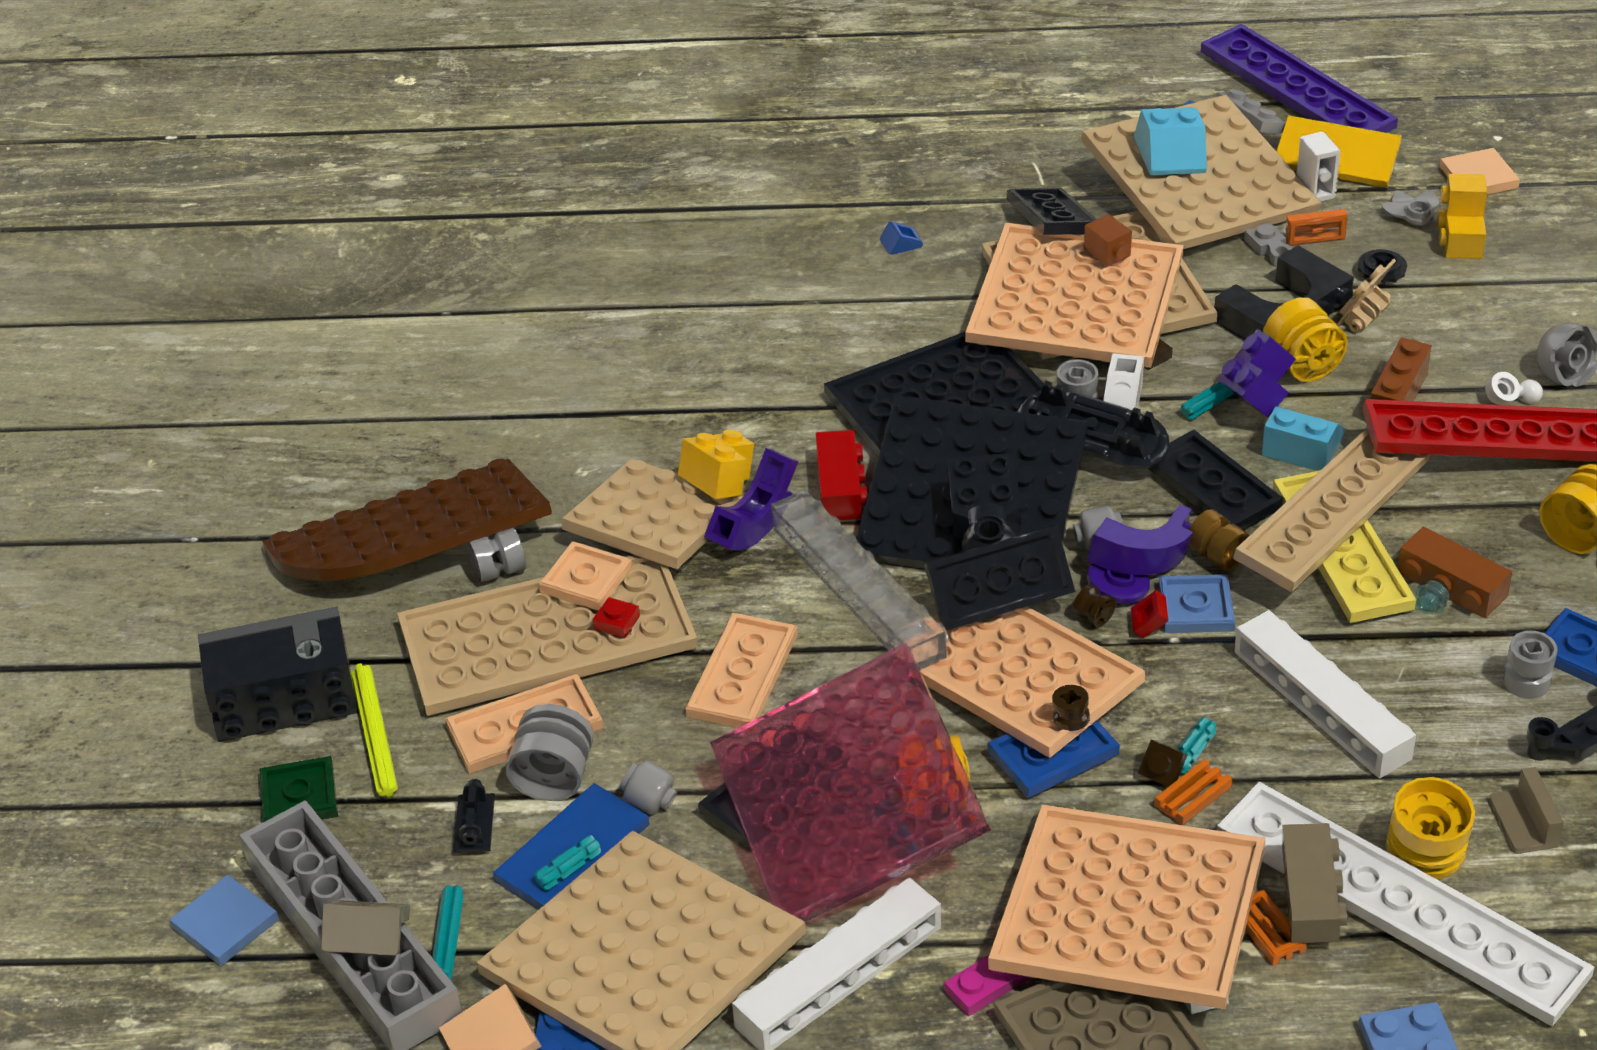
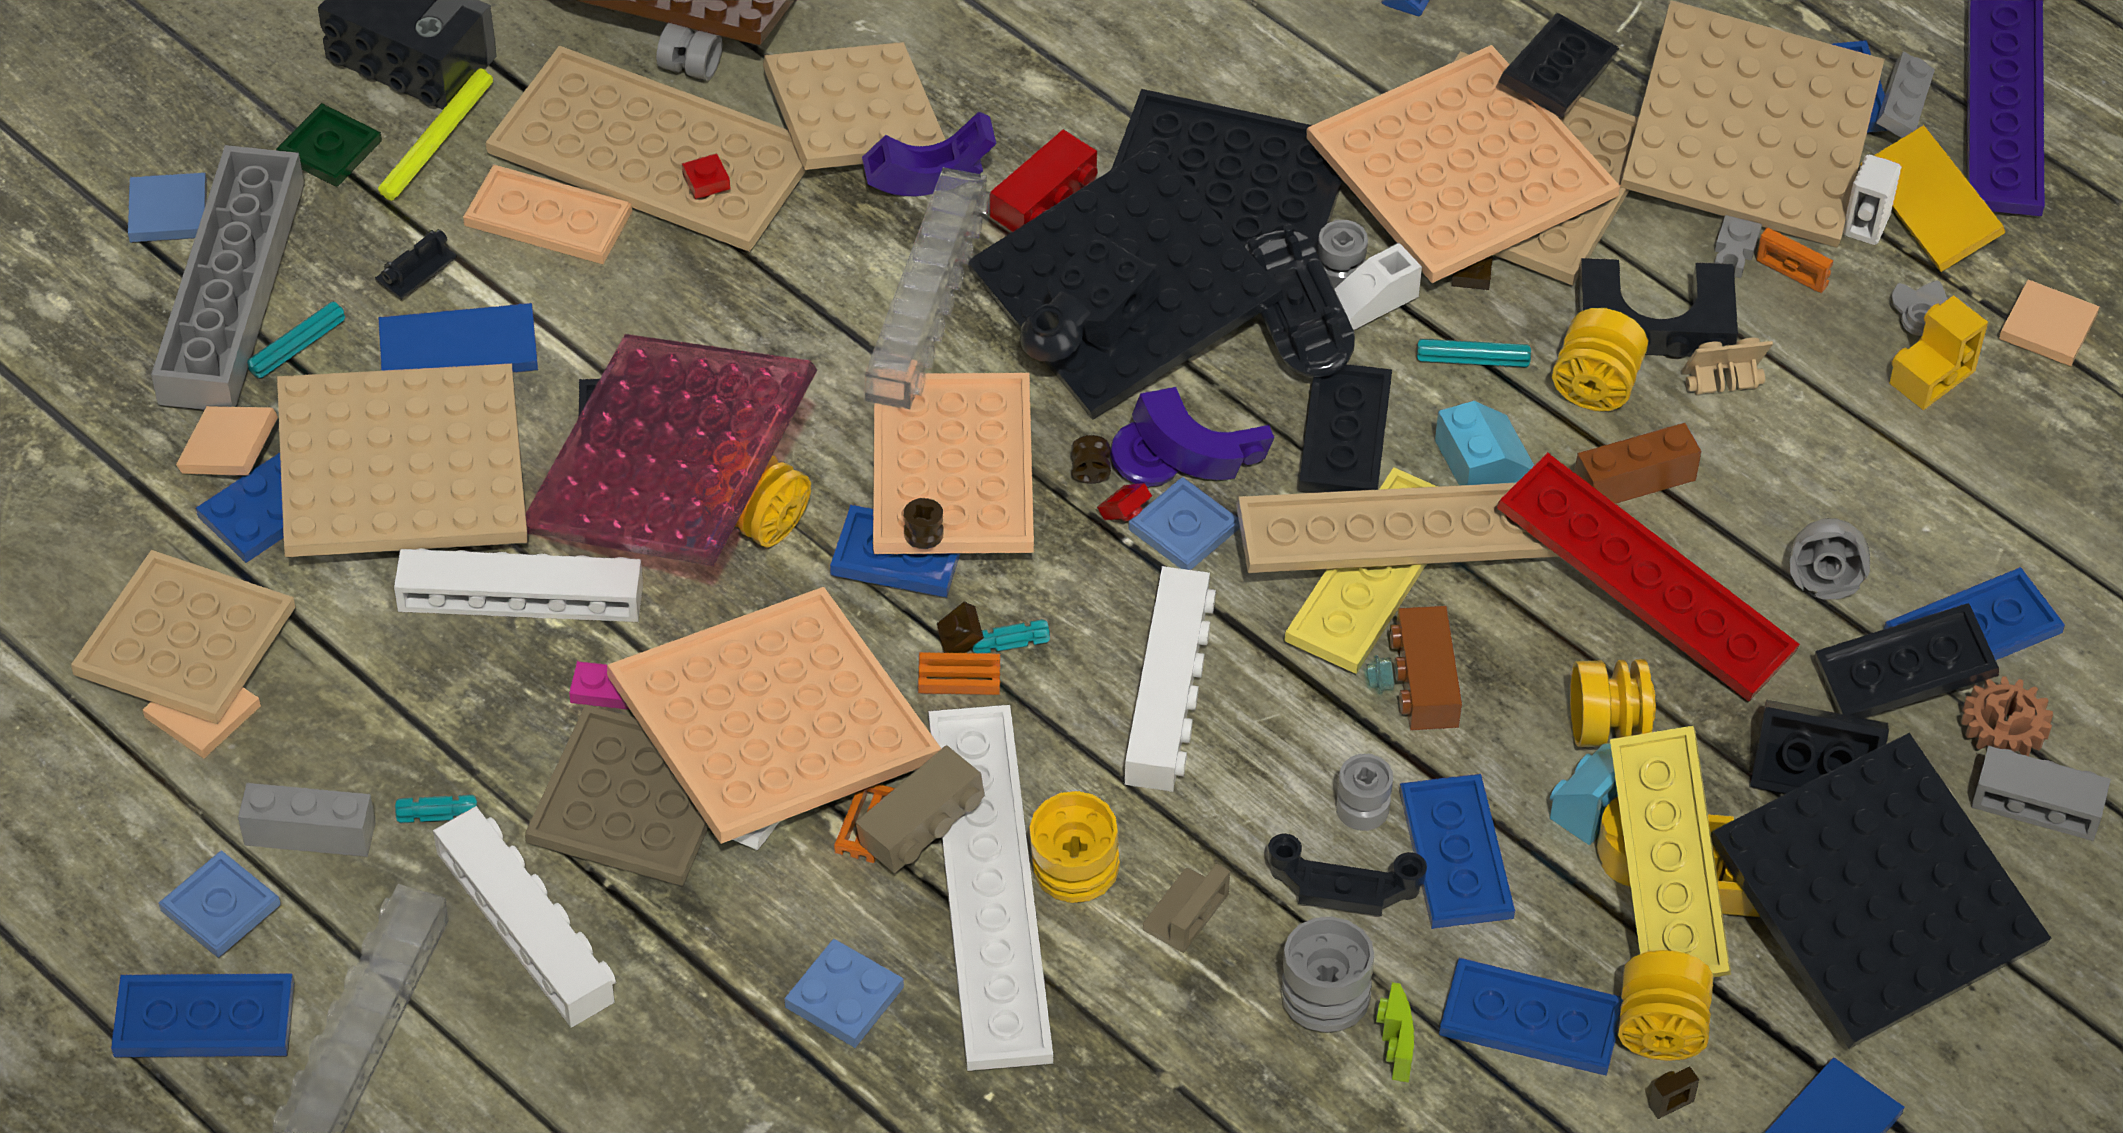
camera: 40 degrees right, 10 degrees up
dark tan panel [321,900,410,955] -> none
light grey wheel [506,704,593,801] -> none
teal axle [534,835,601,891] -> none
light nougat tile [539,541,632,611] -> none
light grey head [620,760,677,815] -> none
yellow brick [678,430,754,499] -> none
light nougat tile [685,613,798,731] -> none
black plate [924,525,1076,631] -> none
light grey head [1073,505,1123,552] -> none
dark orange brick [1084,214,1132,267] -> none
medium azure slope [1134,107,1207,175] -> none
pearl gold wheel [1189,509,1250,571] -> none
dark purple brick [1217,329,1296,418] -> none
black gear [1357,249,1407,285] -> none
white plate [1485,372,1543,405] -> none

